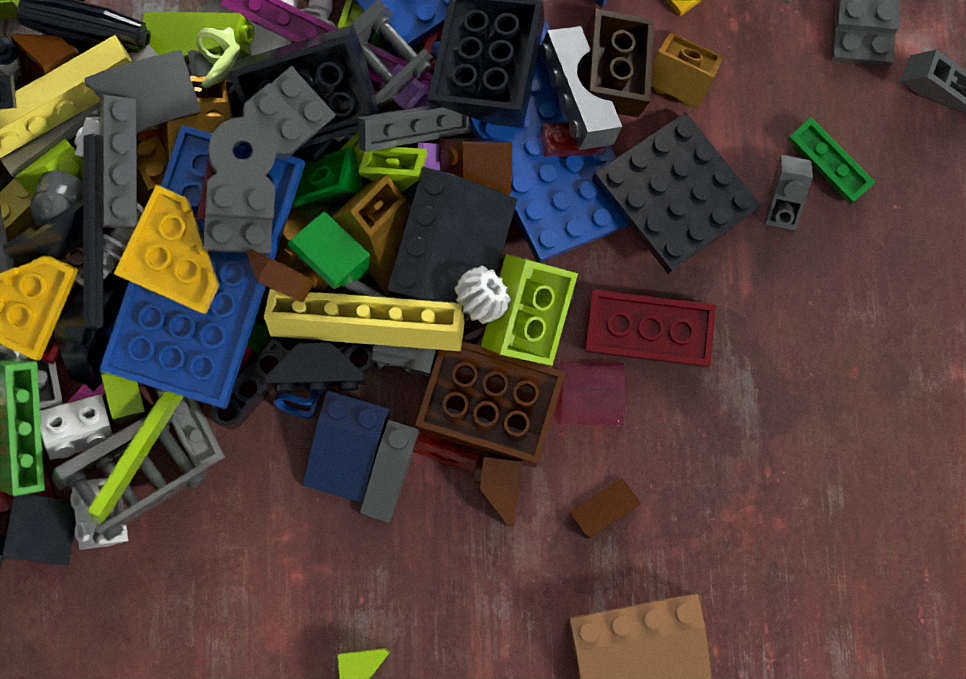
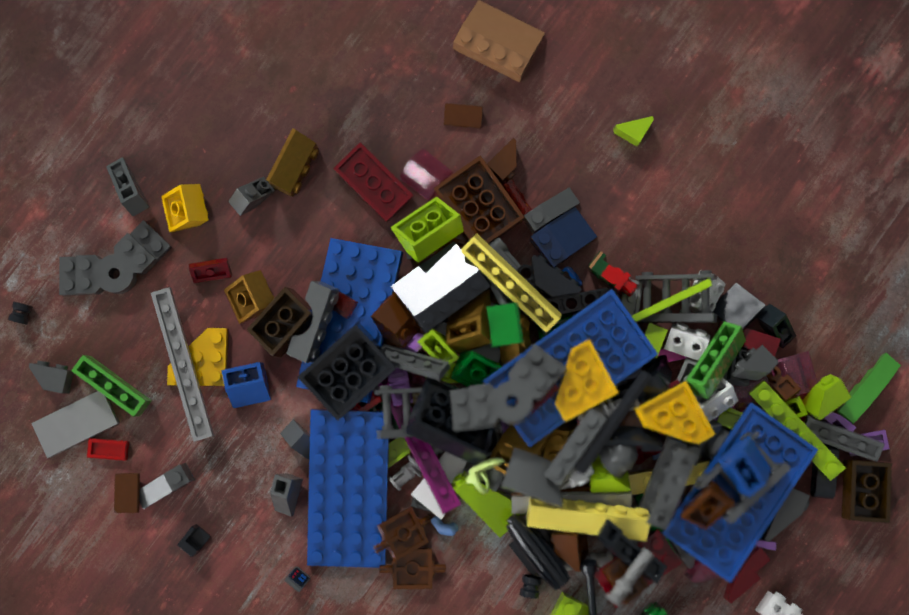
camera: 140 degrees left, 5 degrees up
reddish brown slope [247,249,314,302] -> none
white gear [455,266,511,324] -> none
black plate [592,112,761,274] -> none
green plate [787,117,875,205] -> none
none -> yellow slope [161,184,209,232]
none -> dark red plate [189,258,232,283]
none -> pearl gold slope [266,128,319,197]
none -> red hips [588,251,637,297]

